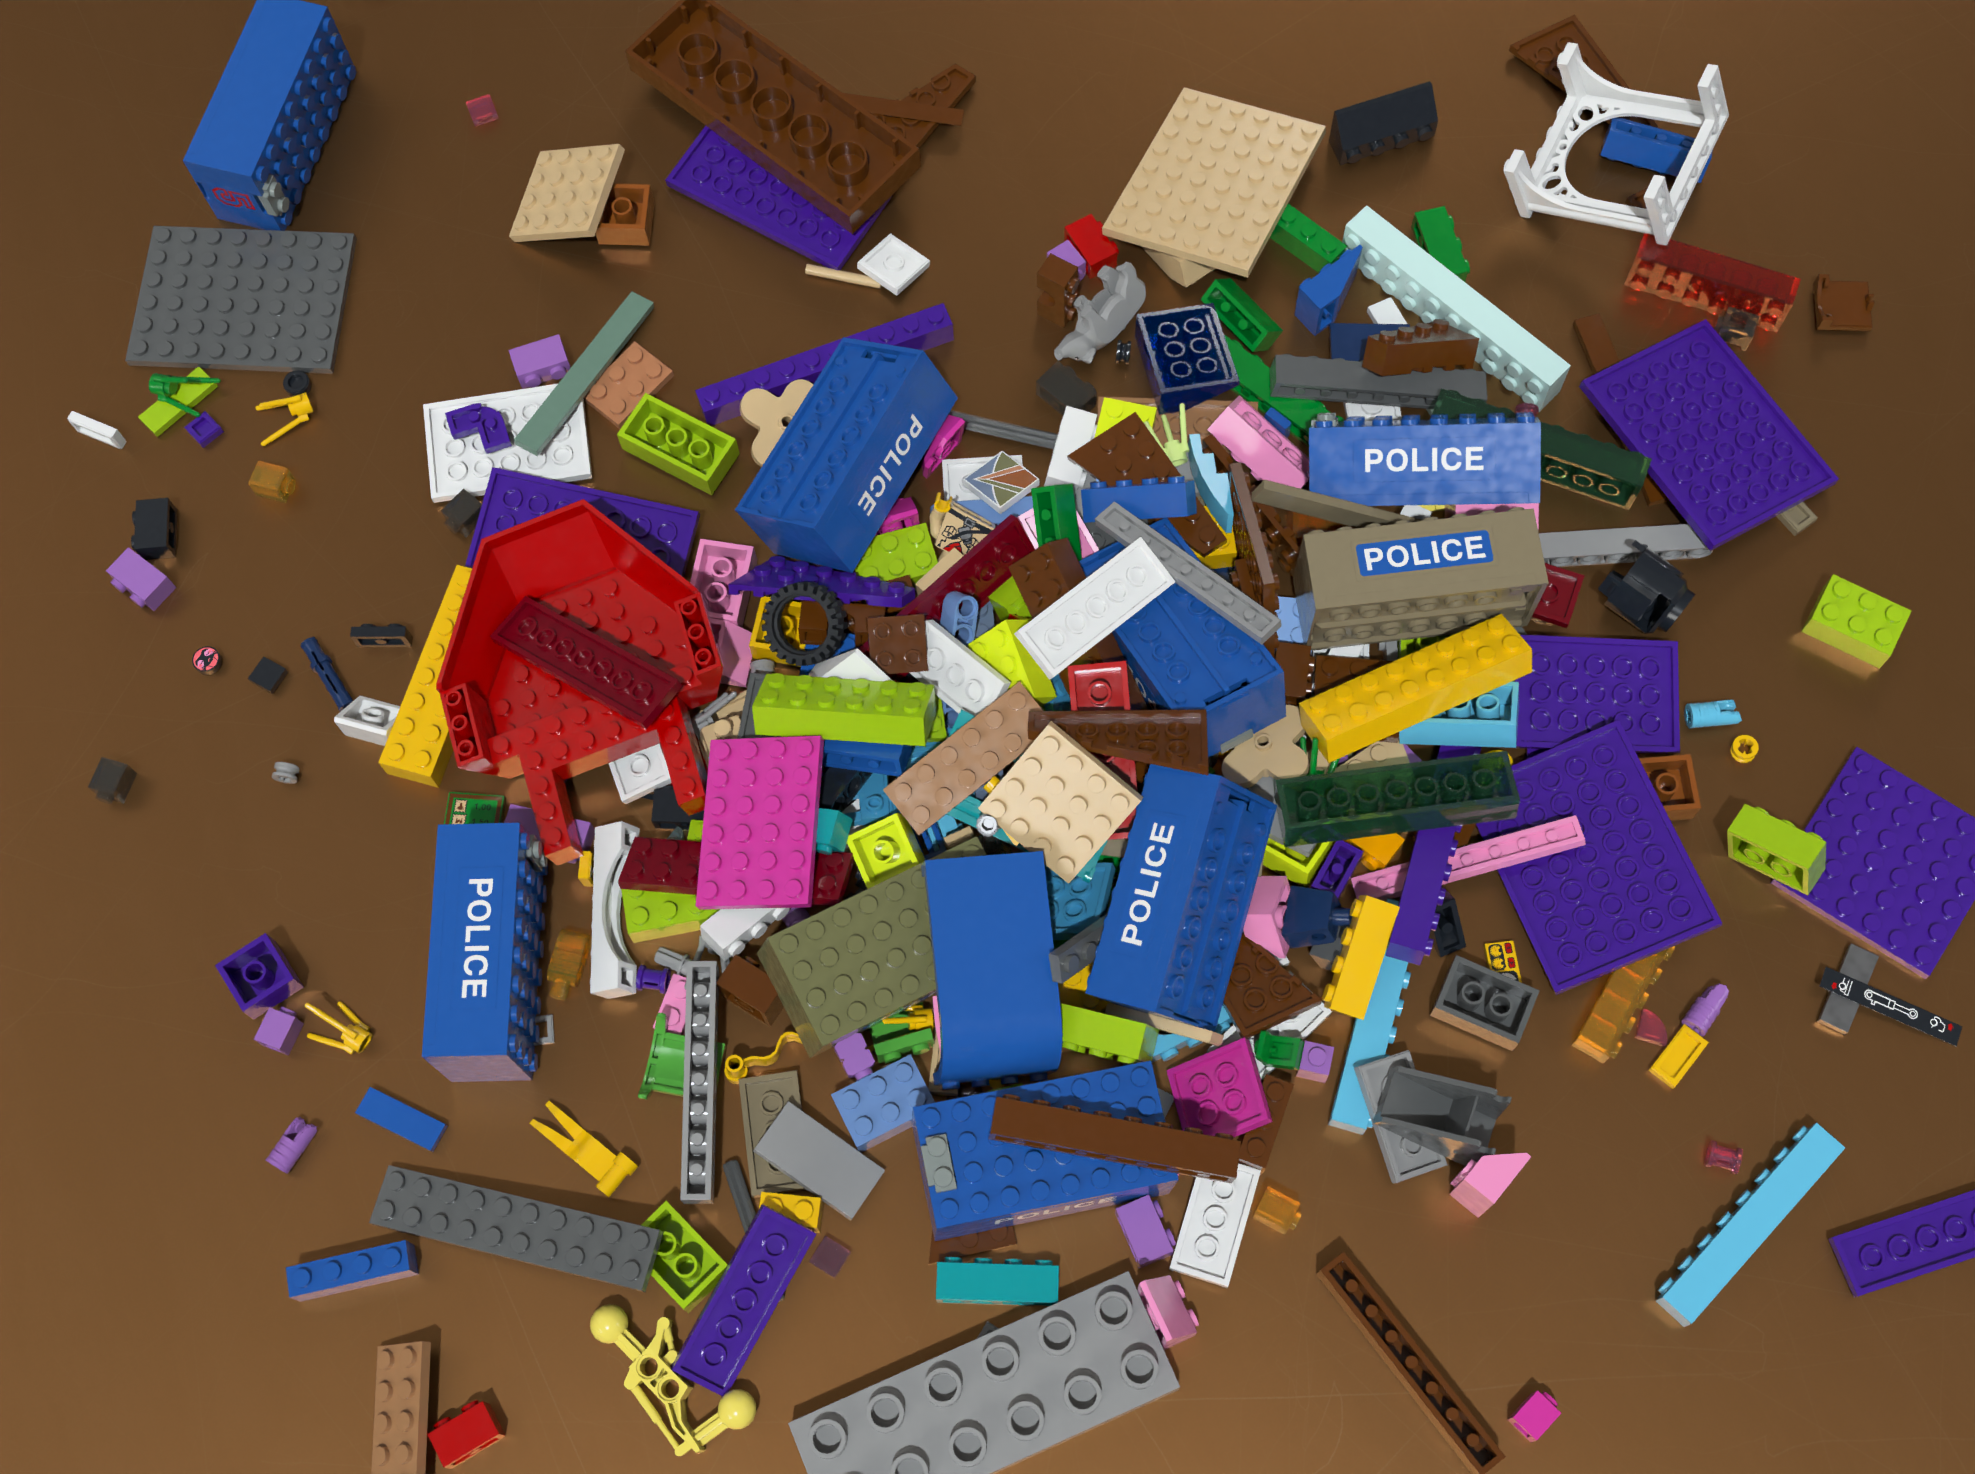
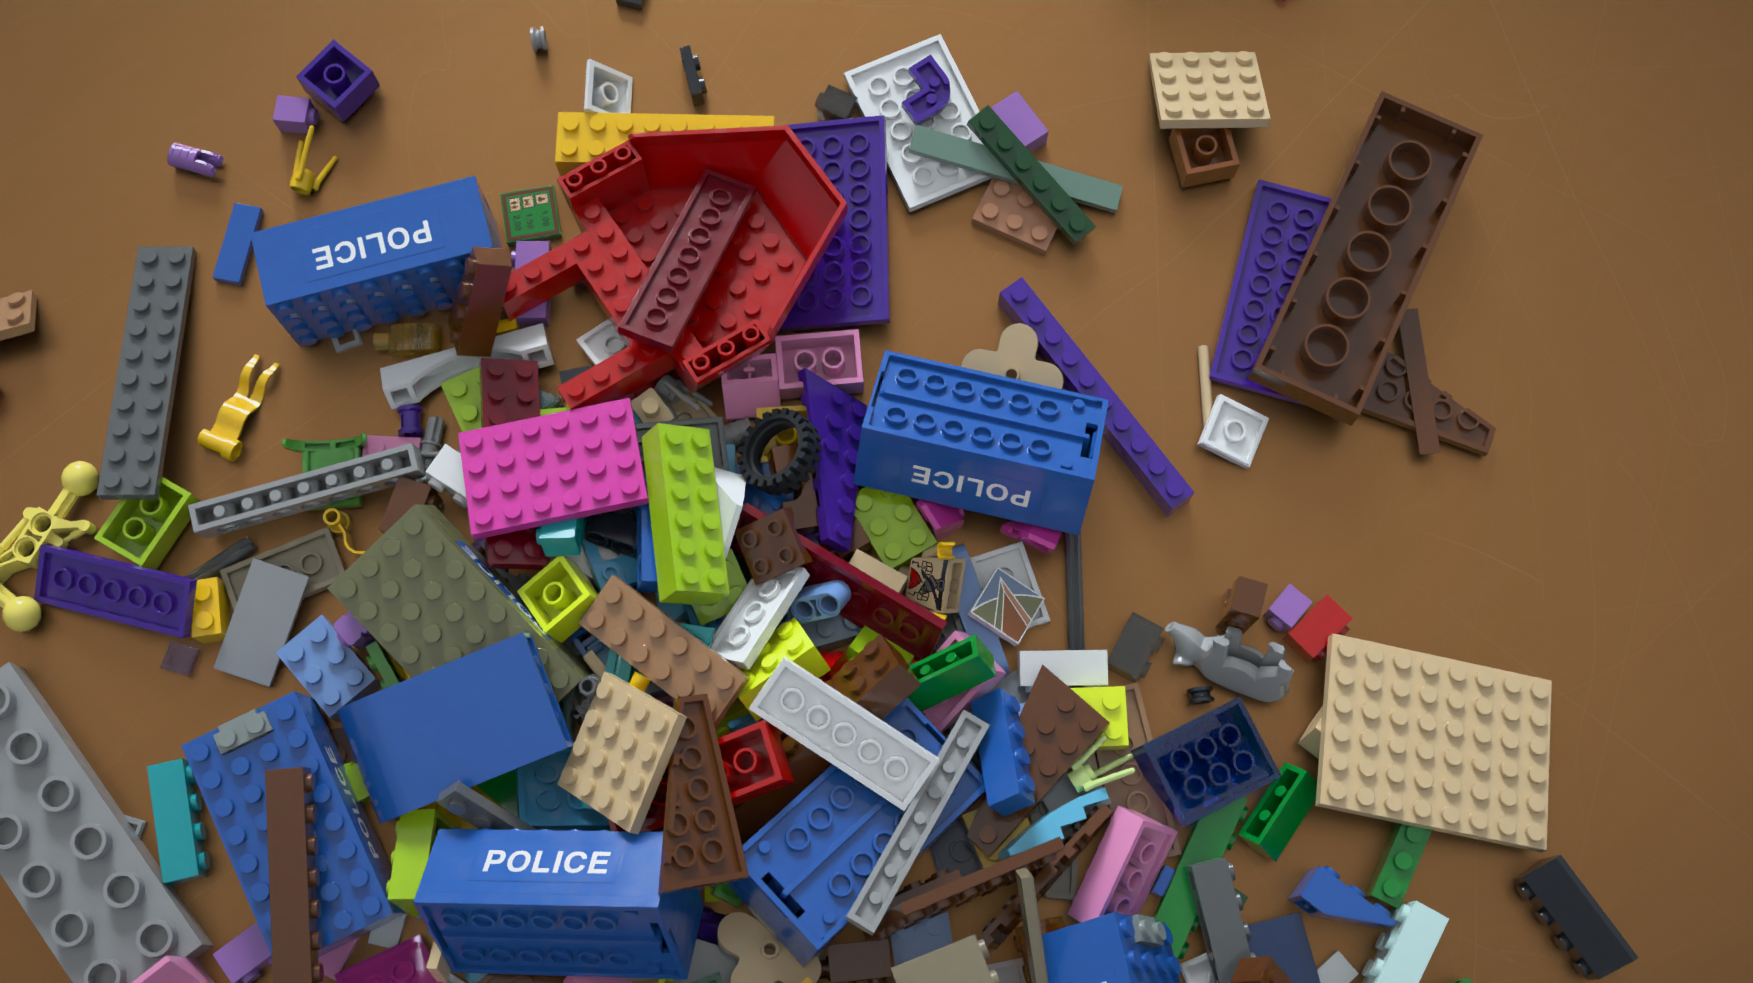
camera: 70 degrees right, 5 degrees up
blue brick [286,1240,419,1302] -> none
dark blue pin [300,637,353,712] -> none
lime brick [617,393,740,495] -> none
none -> reddish brown wedge [448,247,512,357]
none -> dark green plate [966,105,1096,246]

